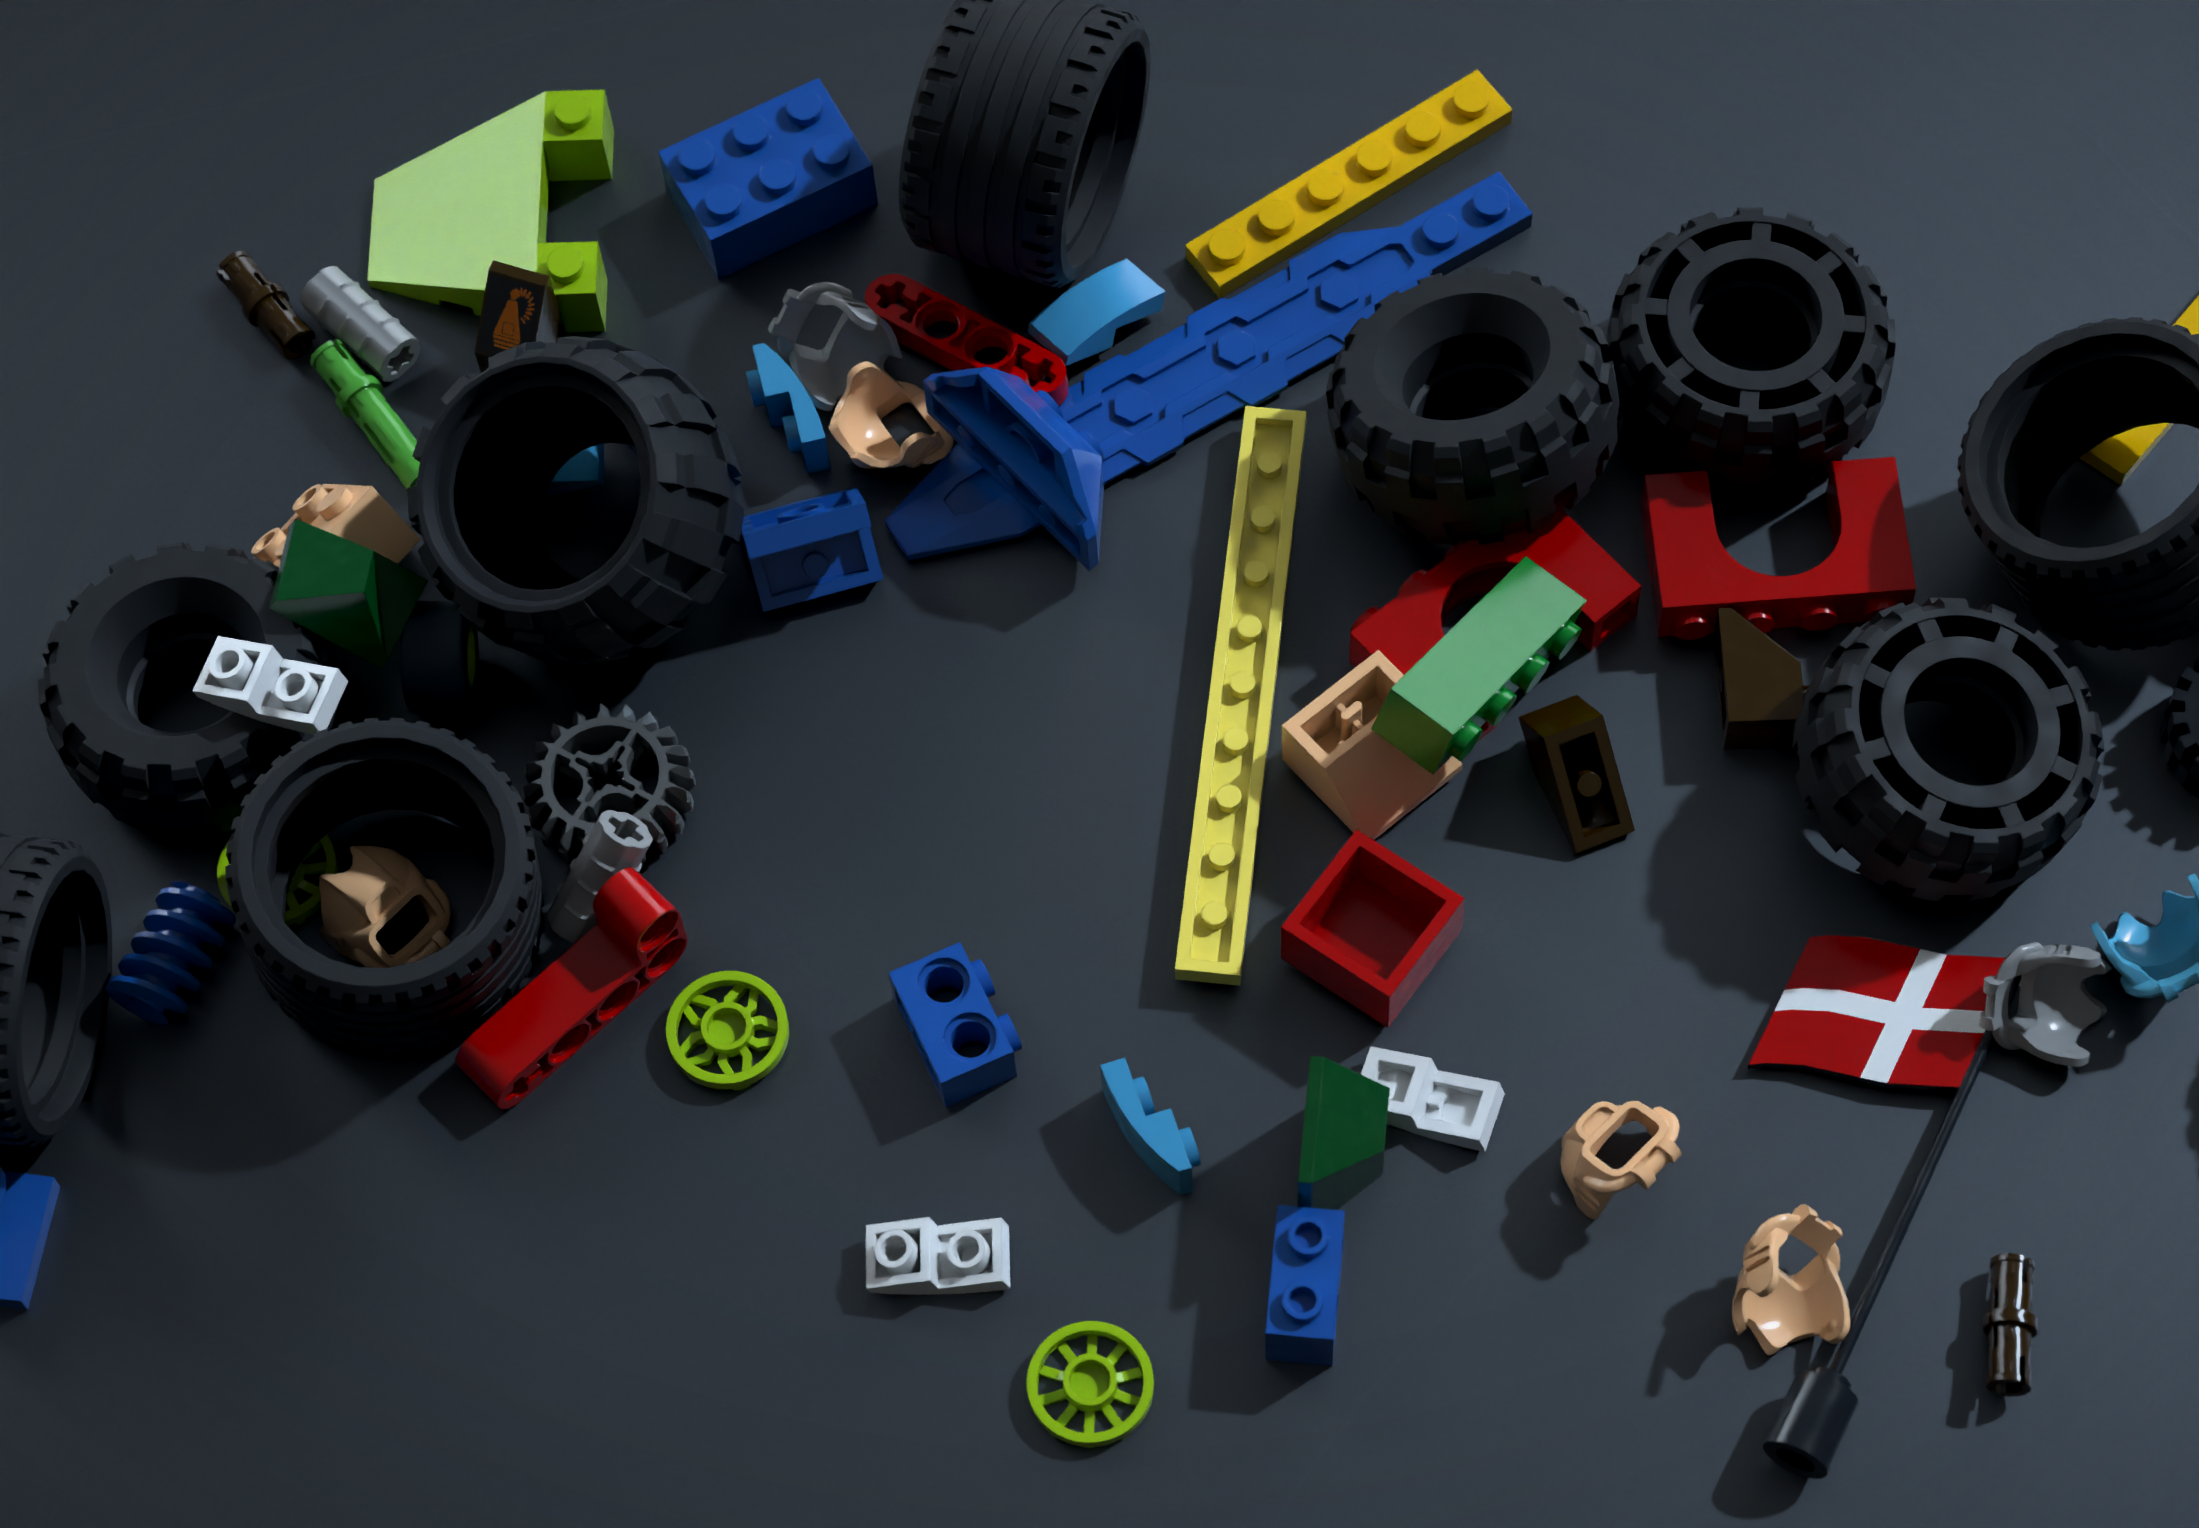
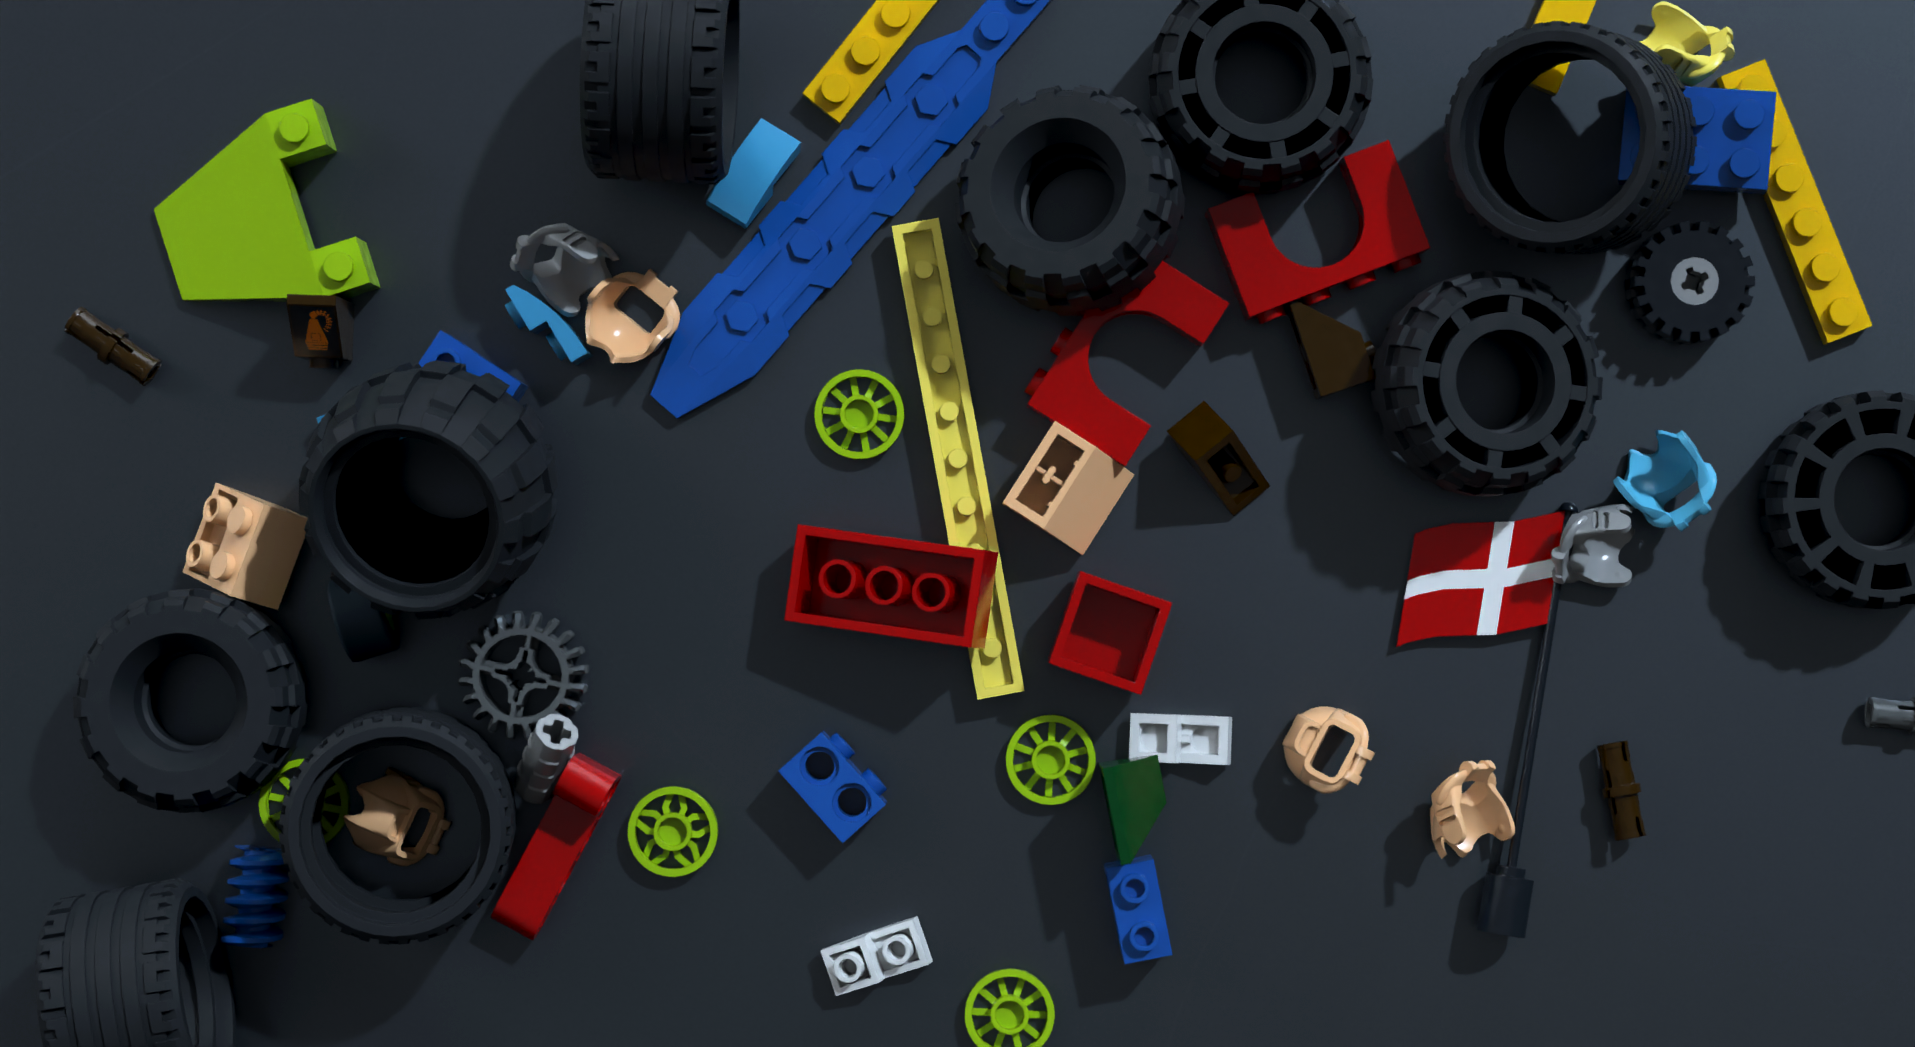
camera: 15 degrees left, 25 degrees up
white slope [192,636,348,735] -> none
dark green slope [269,519,428,668] -> none
light grey axle [300,266,421,382] -> none
bright green pin [310,339,420,491] -> none
blue brick [658,78,878,279] -> none
blue bracket [741,486,884,612] -> none
red beam [865,274,1068,406] -> none
blue wedge [923,367,1104,571] -> none
dark azure slope [1100,1057,1201,1195] -> none
brick [1371,556,1587,775] -> none
none -> red brick [784,524,998,649]
none -> lime wheel [814,369,904,459]
none -> lime wheel [1006,714,1096,805]

